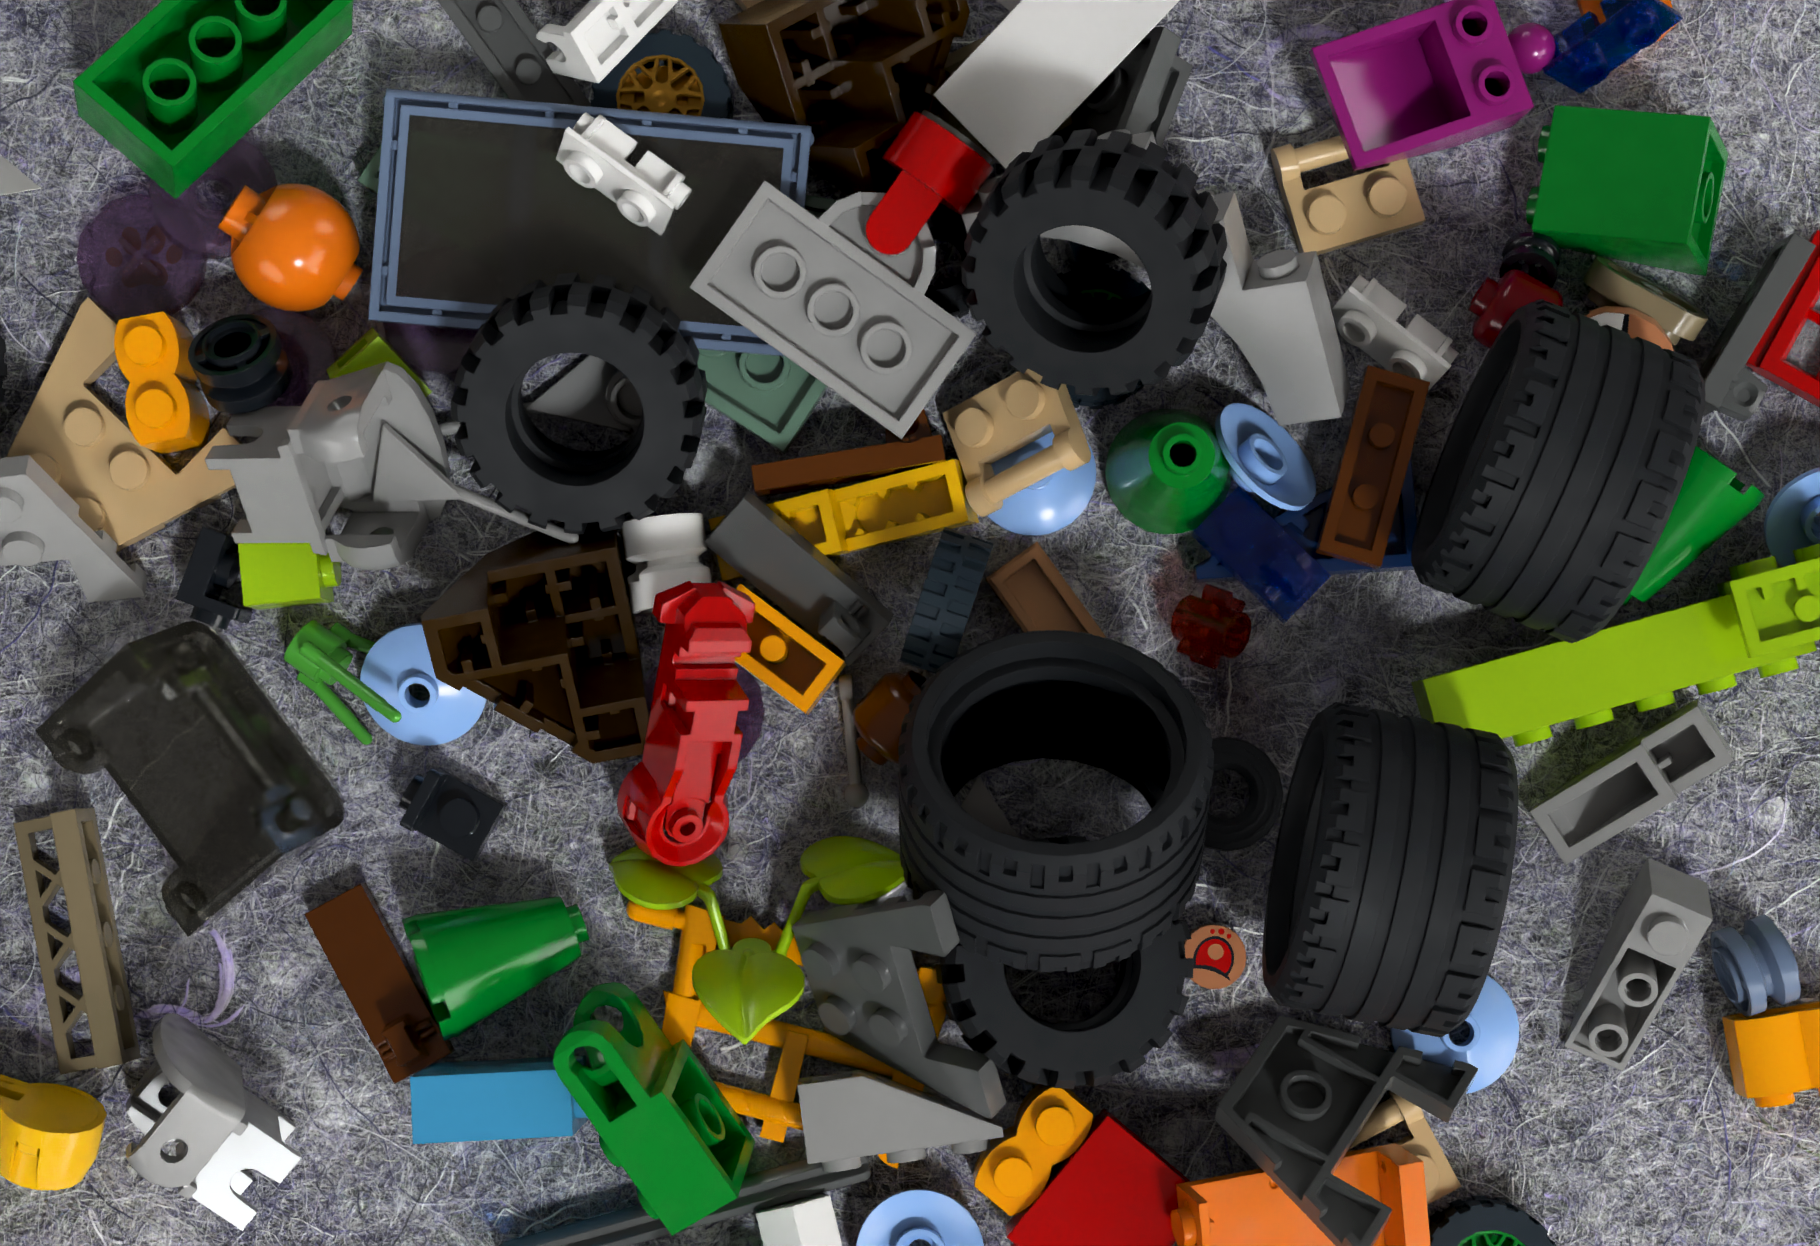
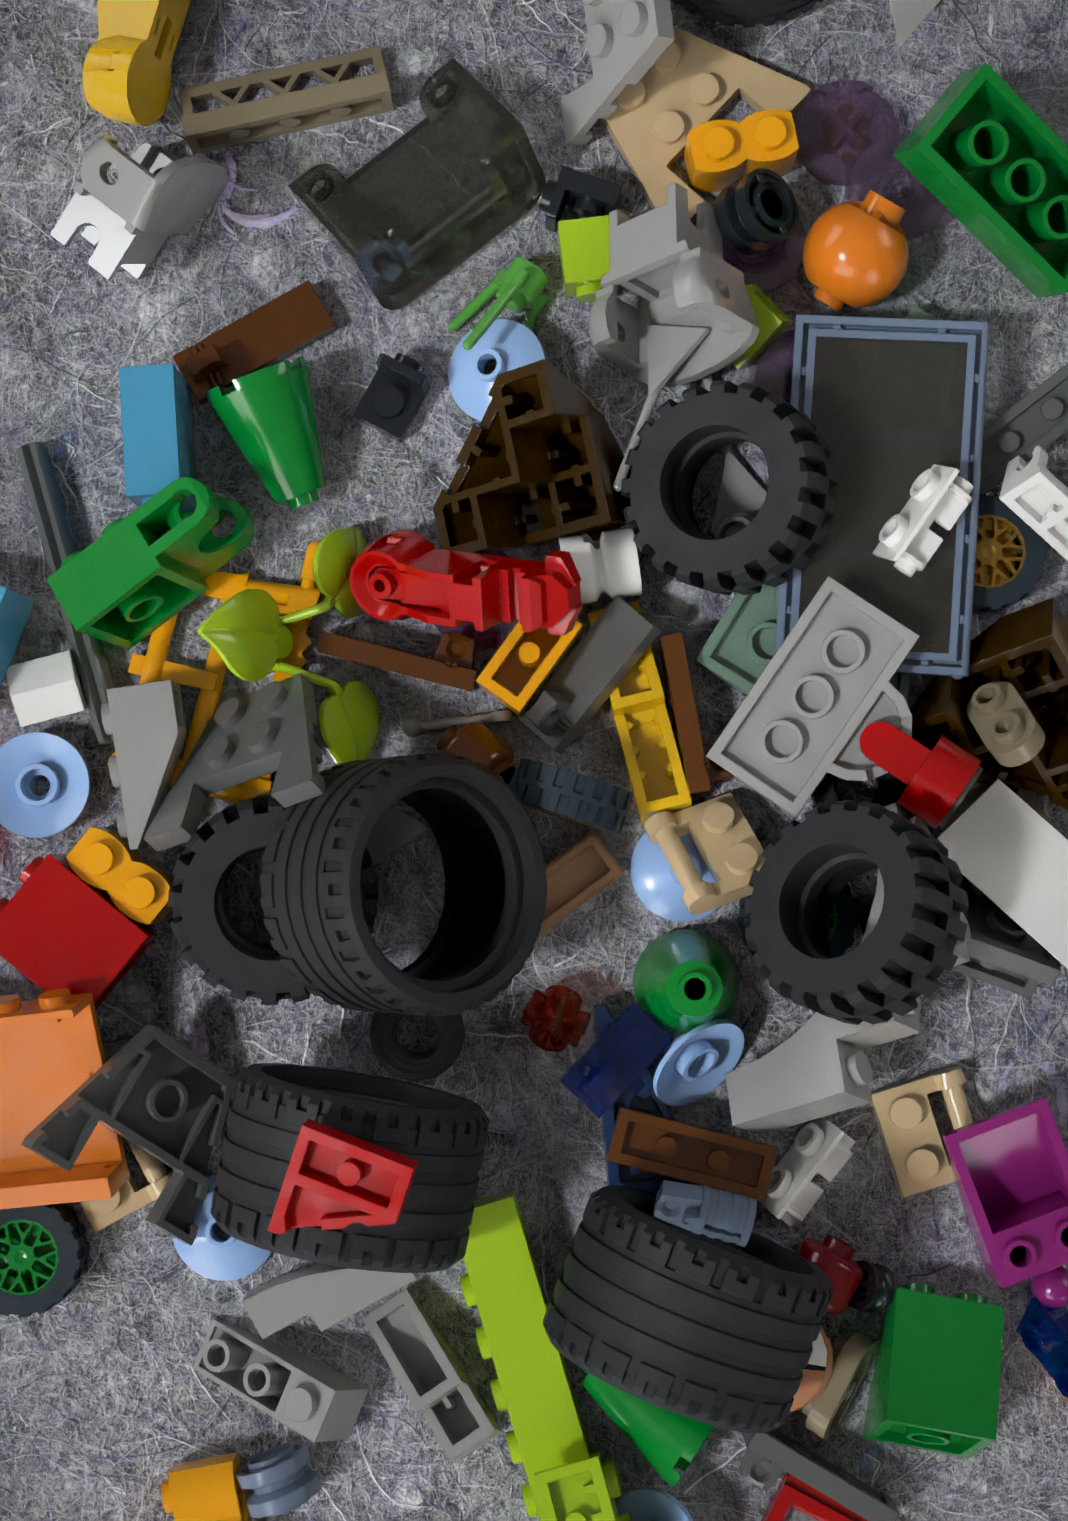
camera: 90 degrees right, 0 degrees up
nougat tile [1184,924,1246,989] -> none
none -> light grey slope [242,1264,418,1340]
none -> red wing [267,1119,419,1234]
none -> reddish brown hinge [317,630,480,692]
none -> sand blue hinge [654,1180,757,1247]
none -> dark tan plate [967,681,1045,767]

